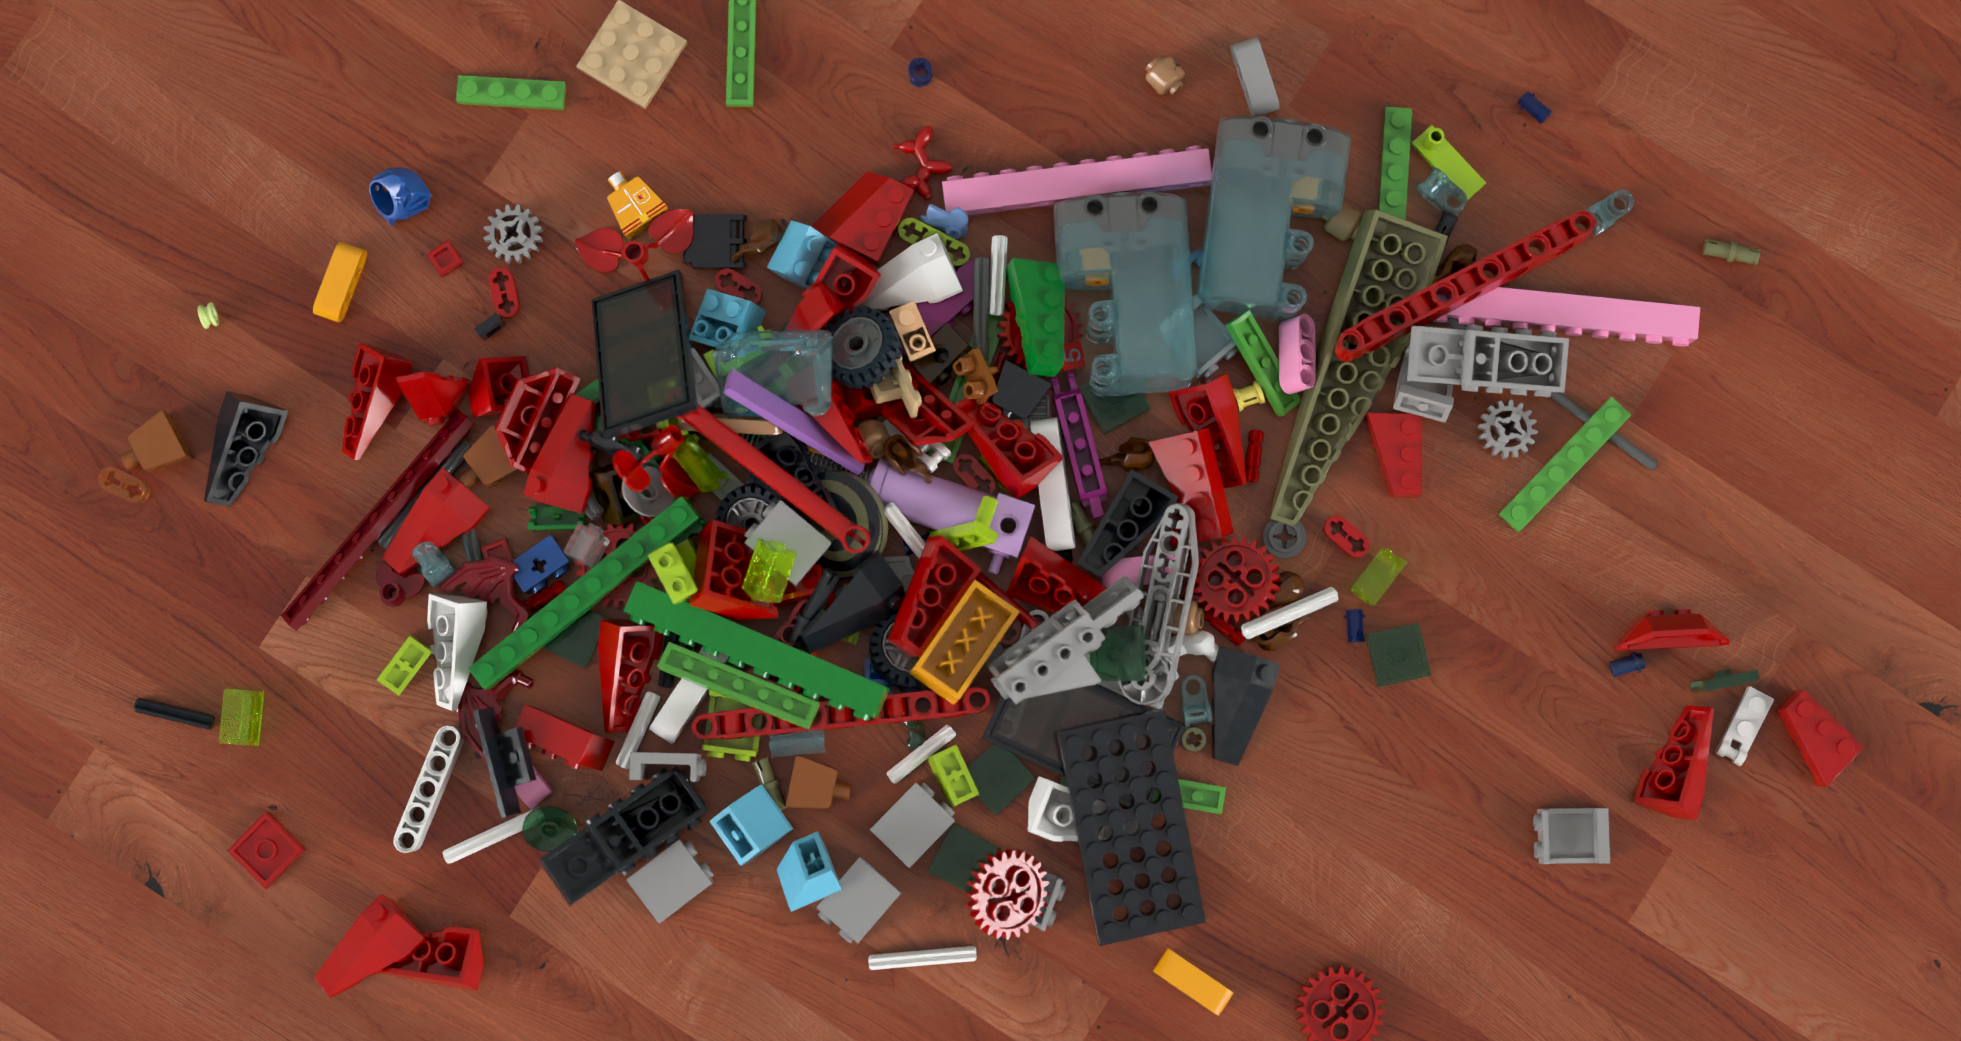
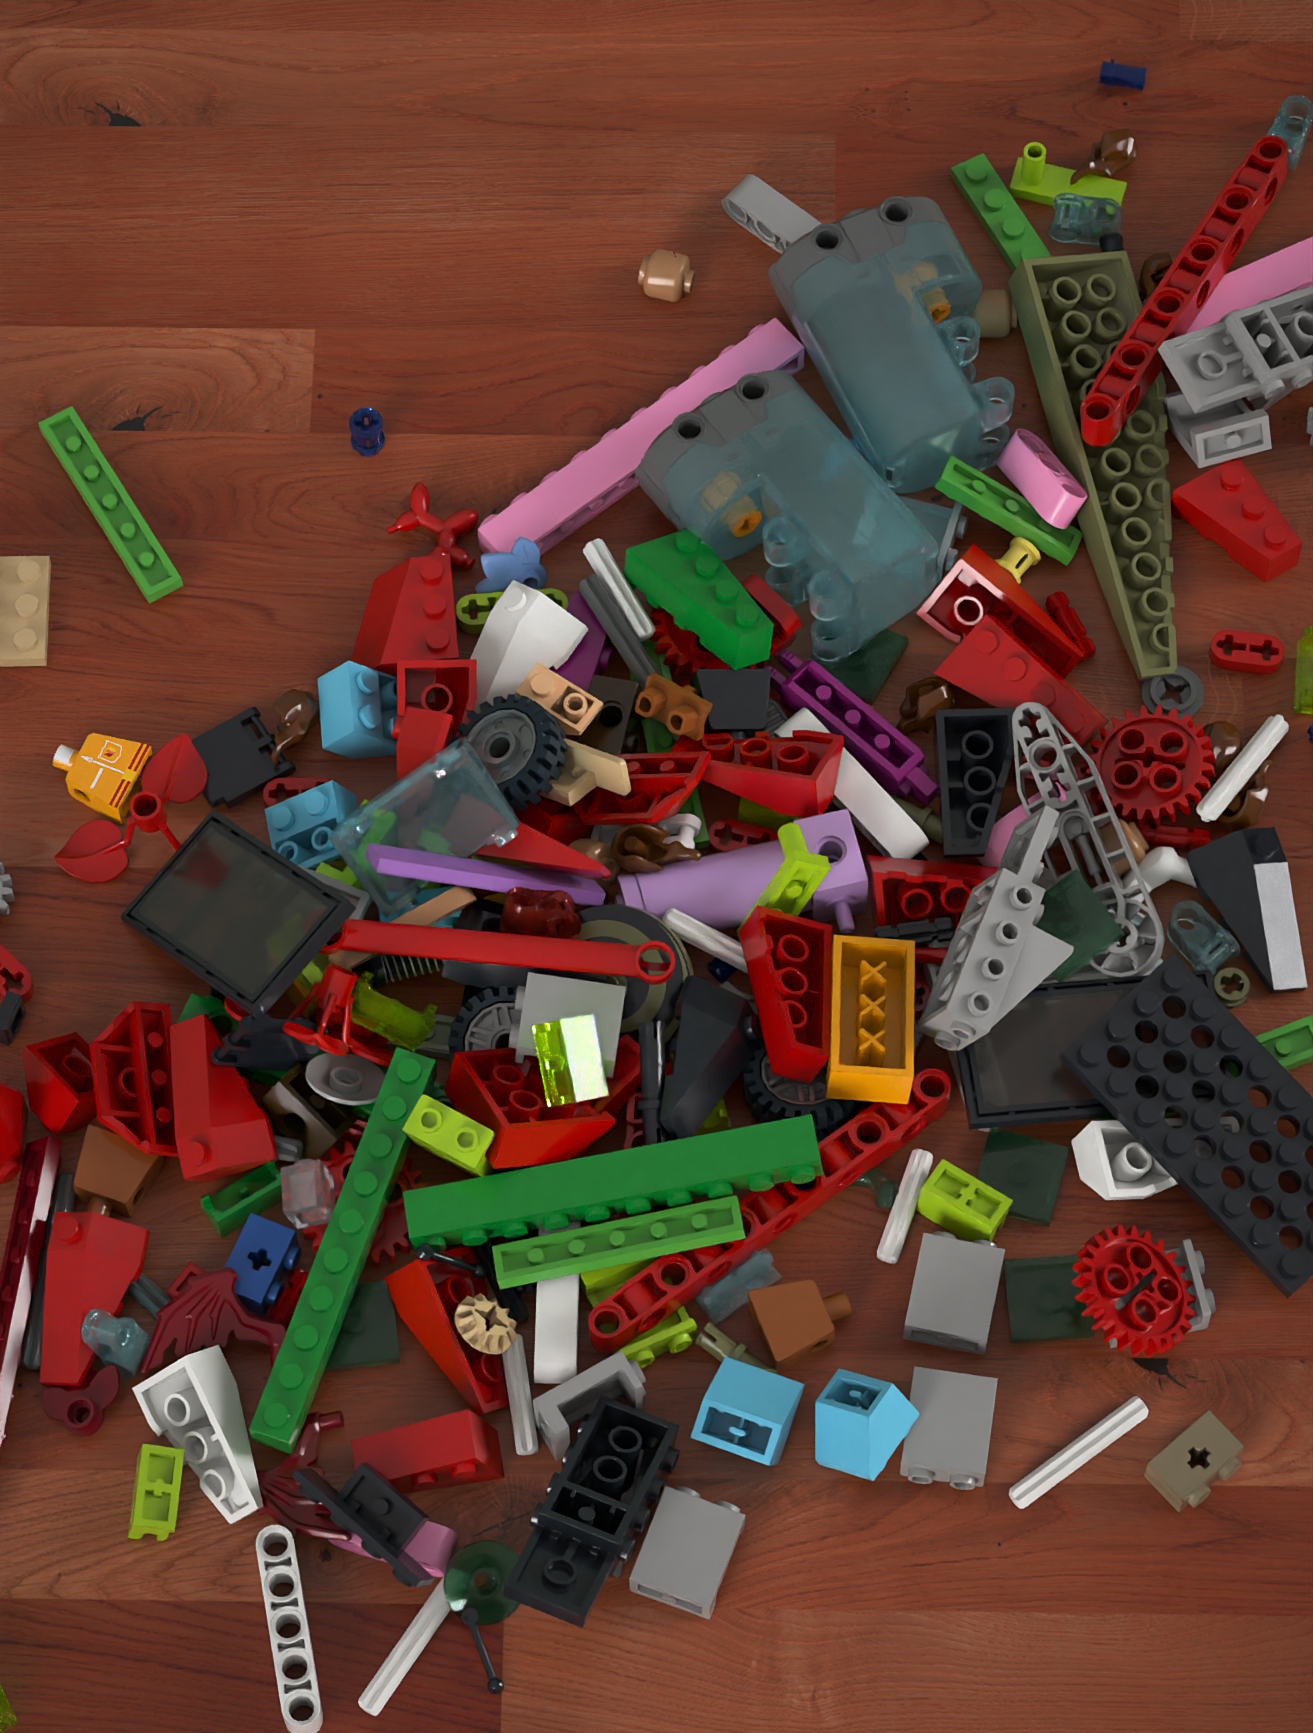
camera: 30 degrees left, 20 degrees down
none -> black hinge [416,1243,487,1279]
none -> tan gear [454,1293,518,1354]
none -> black hinge [461,1608,504,1694]
none -> clear red piece [499,887,581,939]
none -> red beam [740,574,802,640]
none -> black axle [874,917,954,946]
none -> reddish brown piece [1070,129,1138,185]
none -> dark tan brick [1144,1410,1244,1512]

